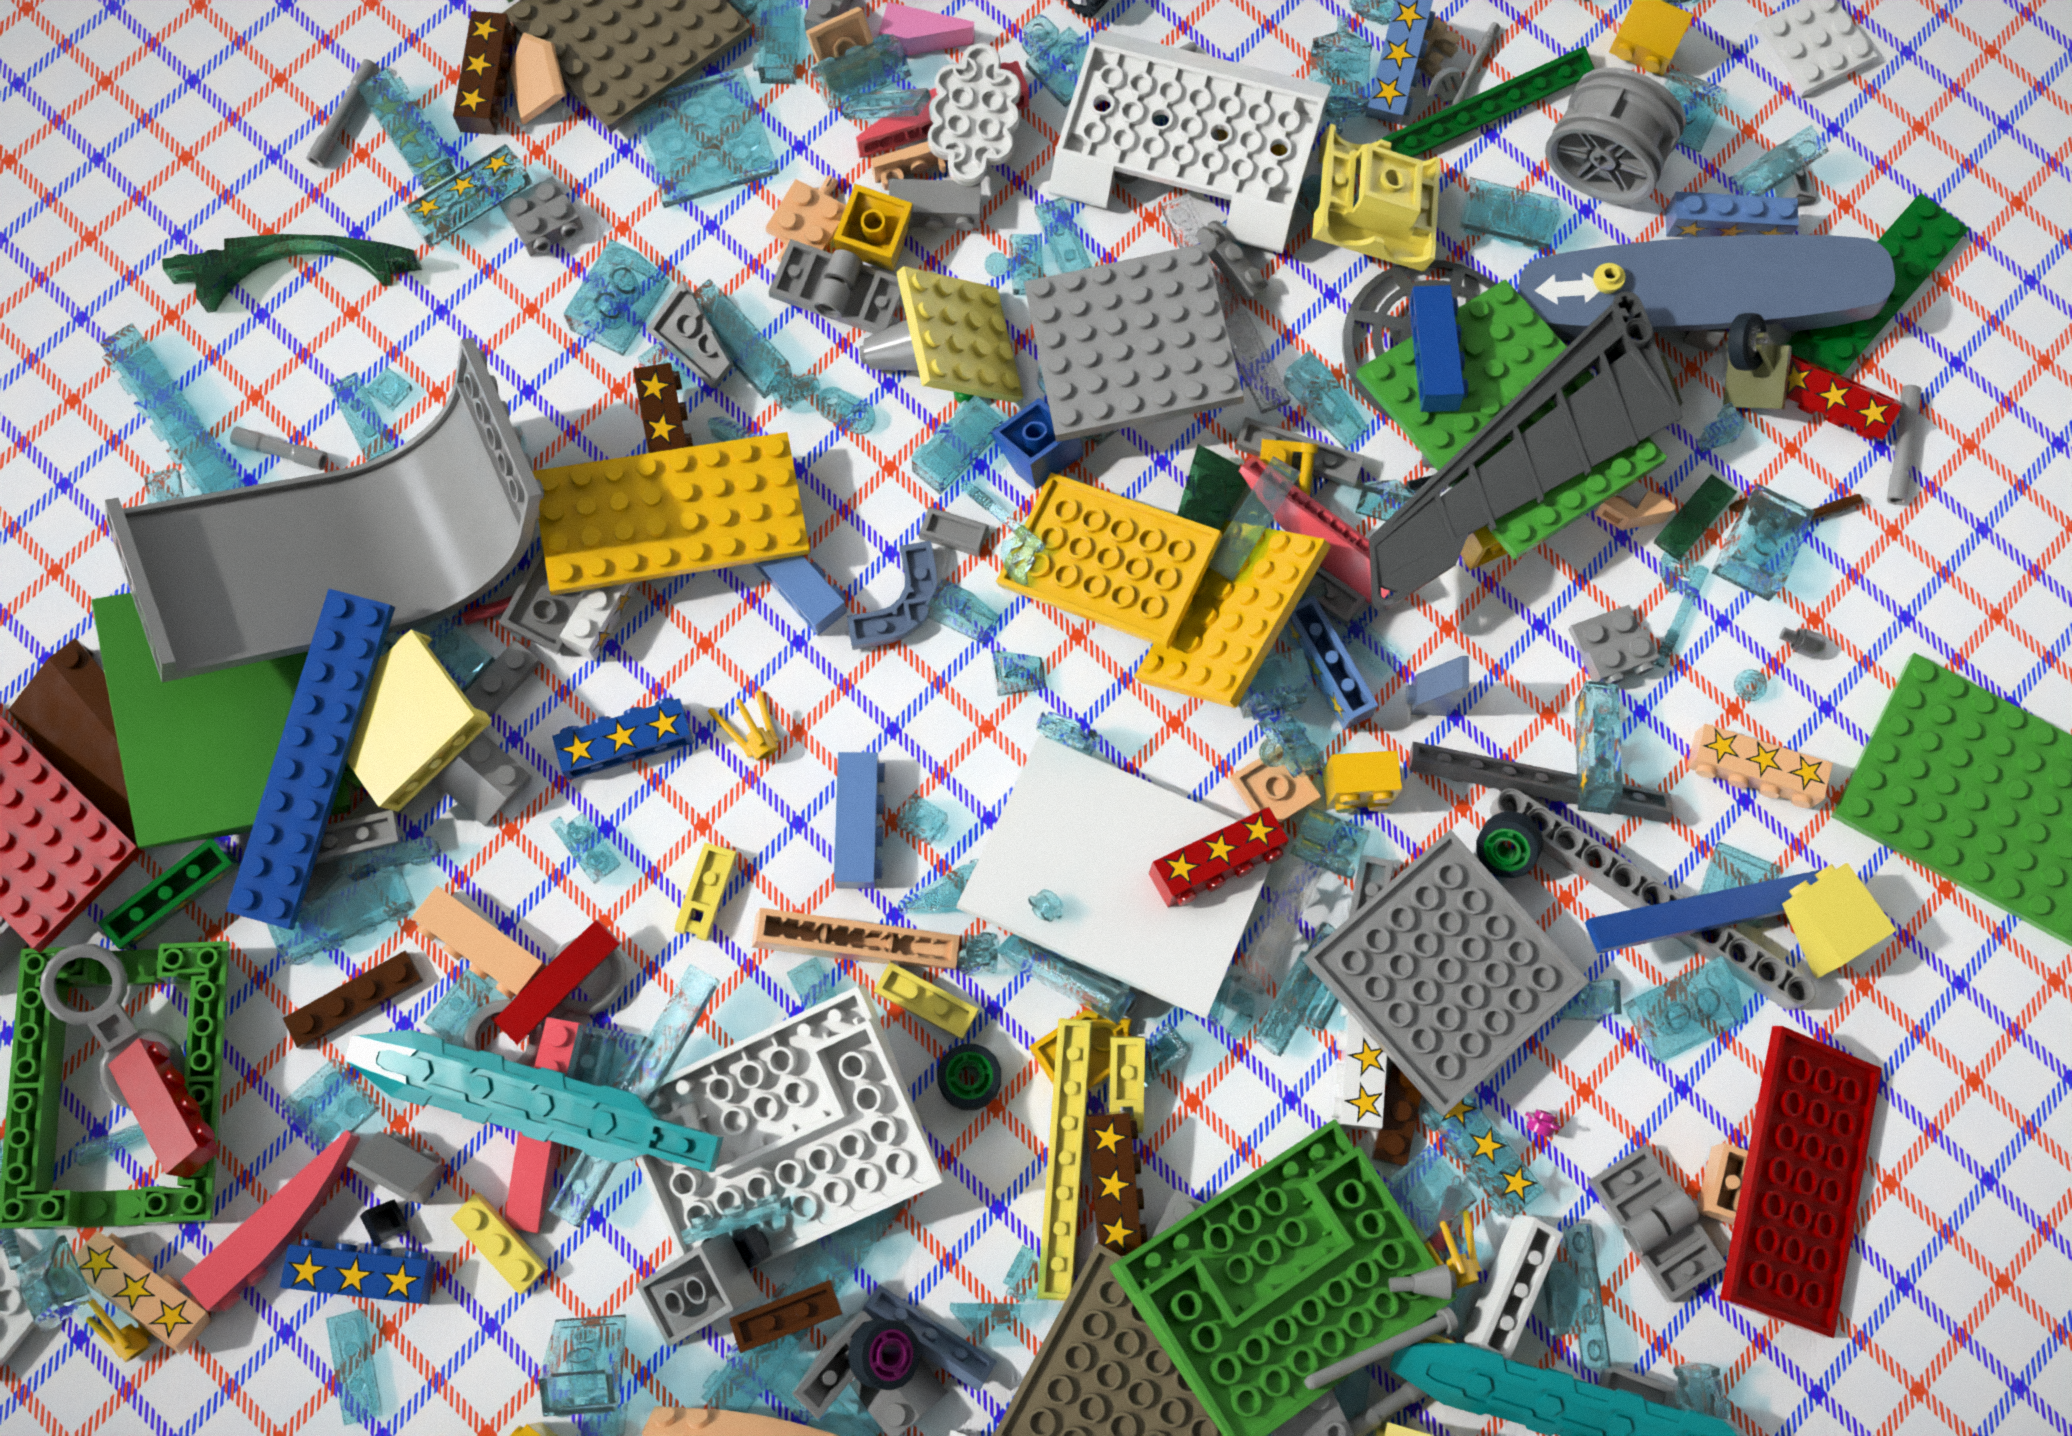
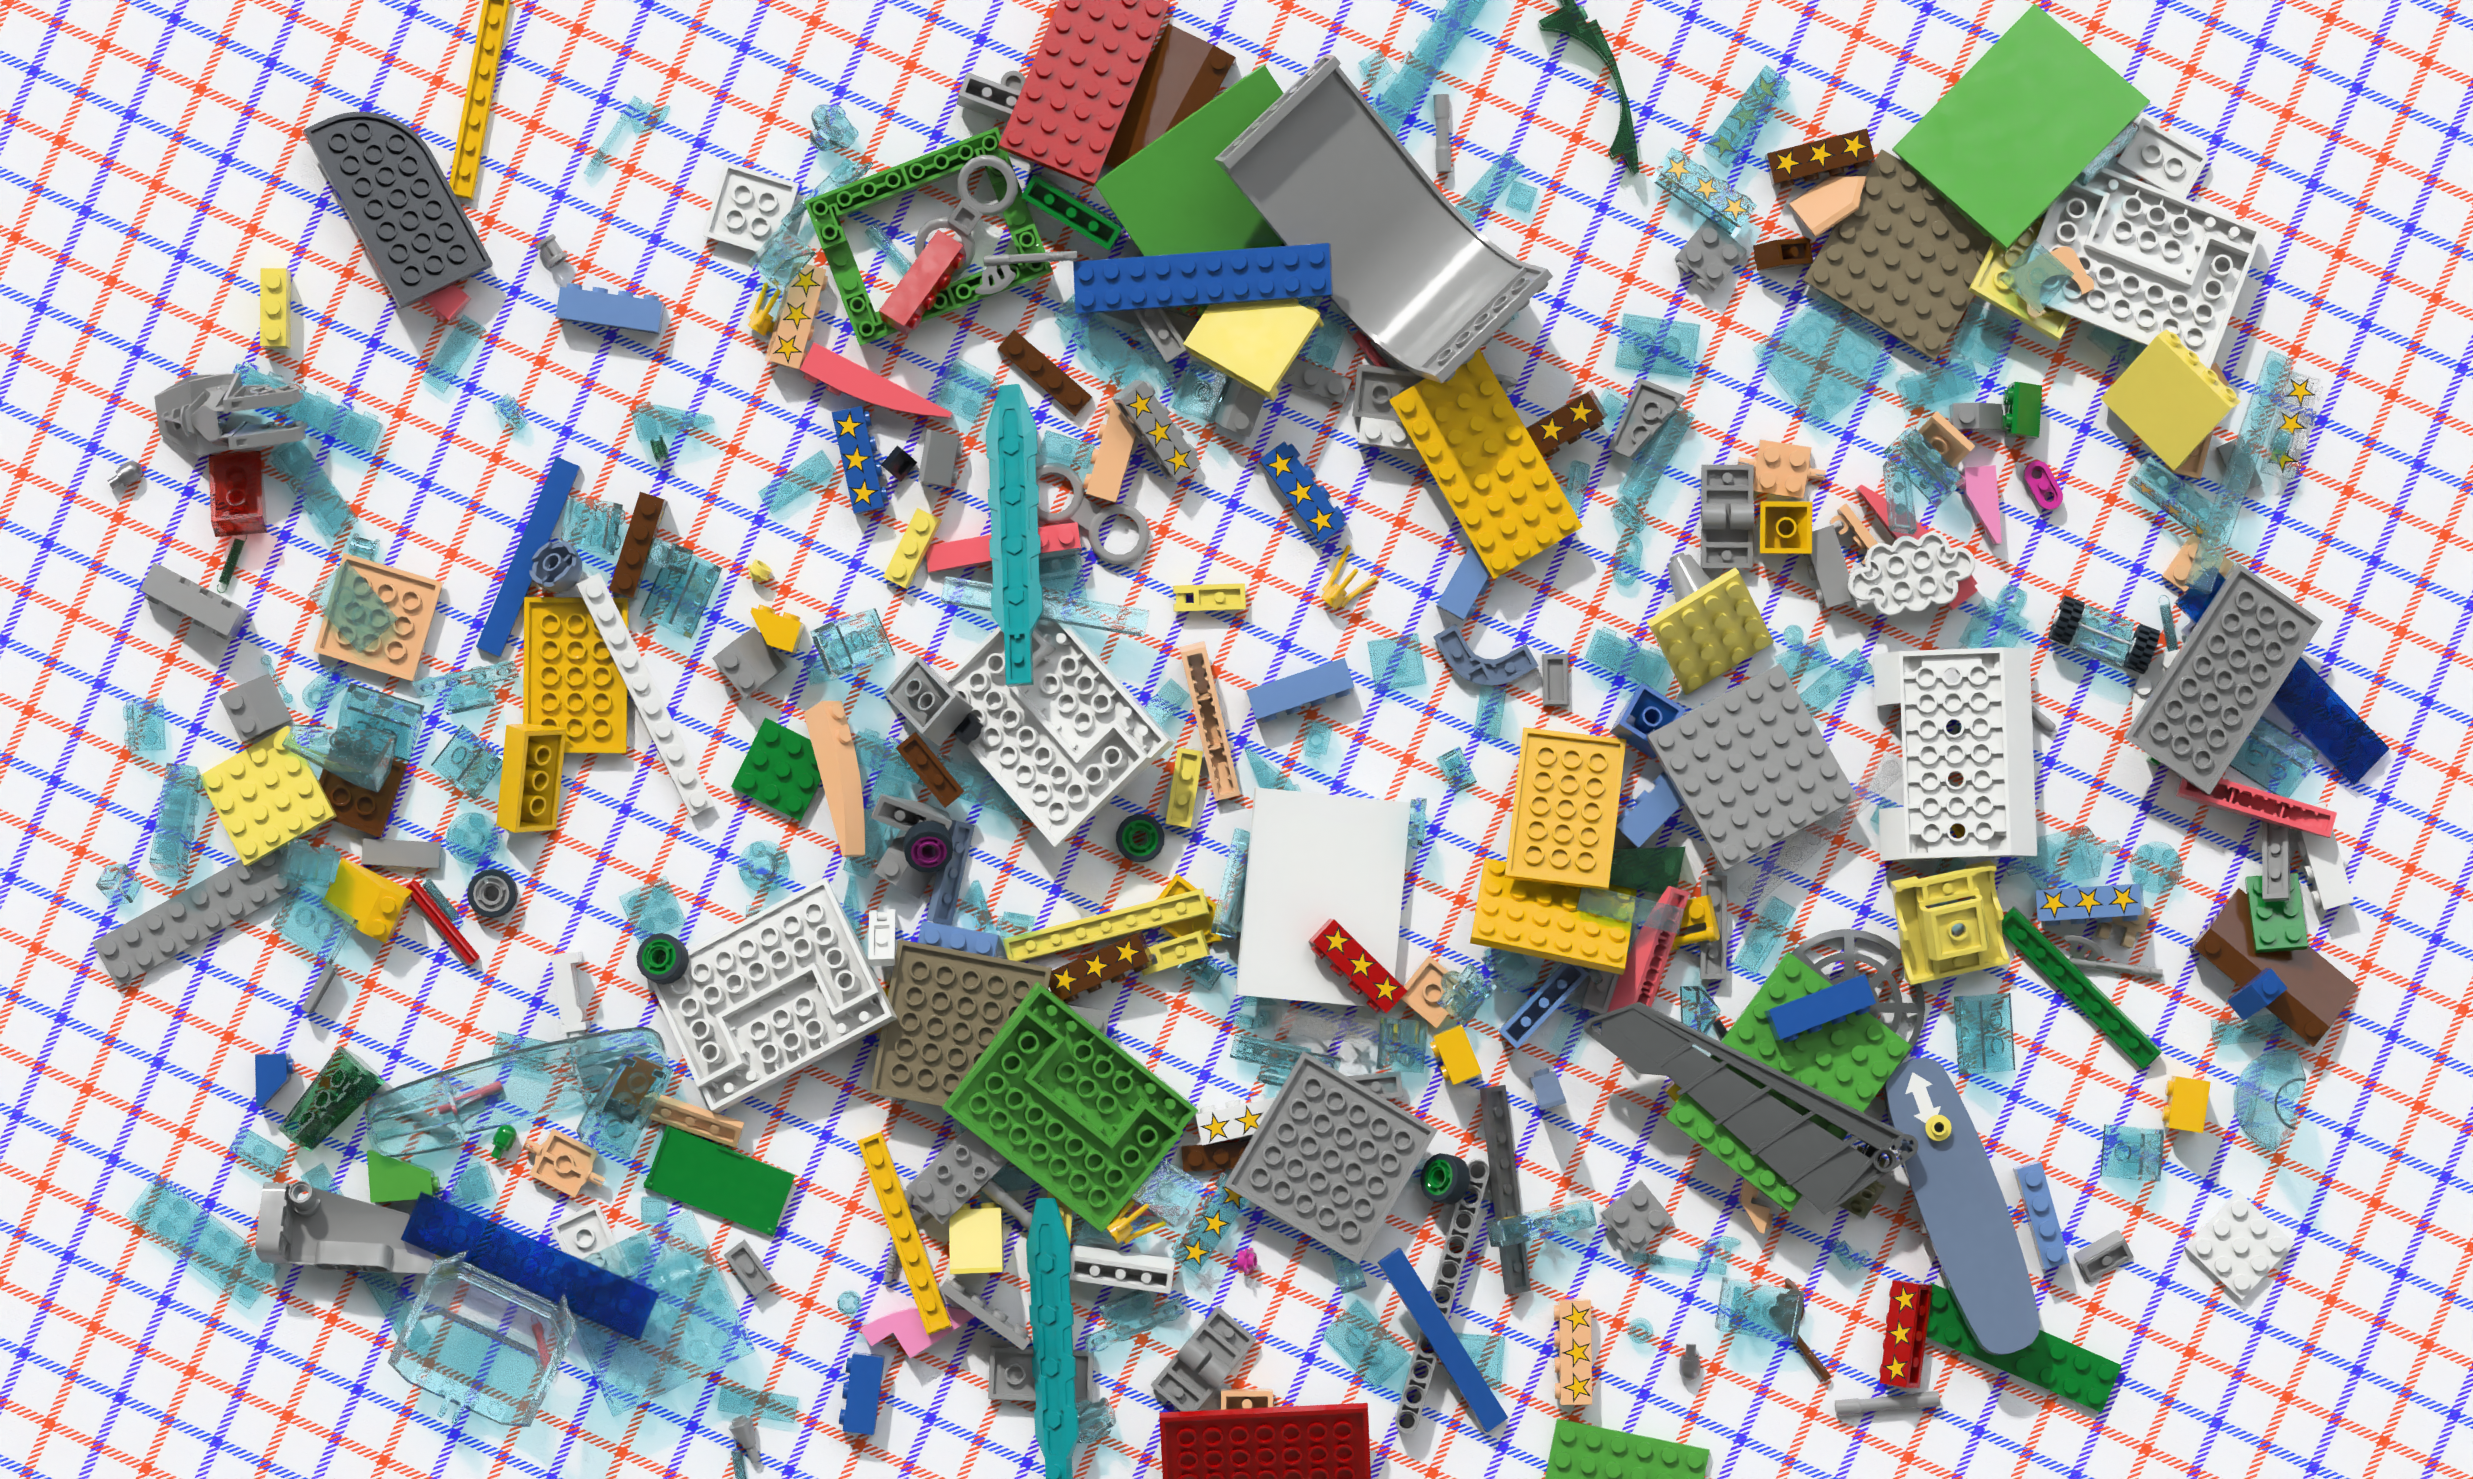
camera: 75 degrees right, 15 degrees up
light grey piece [306,59,380,168] -> none
red slope [493,919,622,1044] -> none
clear light blue bracket [550,813,621,884] -> none
clear light blue plate [681,1194,793,1245] -> none
clear light blue arm [958,932,1000,976] -> none
clear light blue piece [960,480,1045,586] -> none
clear light blue plate [1028,889,1063,922] -> none
light grey hinge [1196,220,1269,301] -> none
light grey bar [1304,1306,1458,1390] -> none
light grey cone [1389,1264,1457,1300] -> none
light grey wheel [1545,67,1686,205] -> none
clear green plate [1654,474,1737,561] -> none
olive plate [1723,313,1792,409] -> none
clear light blue plate [1730,125,1829,196] -> none
light yellow slope [1782,863,1897,979] -> none
none -> medium blue brick [918,921,999,957]
none -> light grey piece [975,251,1078,294]
none -> light grey brick [1111,380,1201,482]
none -> clear light blue plate [1171,360,1233,424]
none -> clear light blue plate [1367,633,1427,693]
none -> medium blue brick [1616,772,1683,848]
none -> reddish brown slope [1753,238,1813,271]

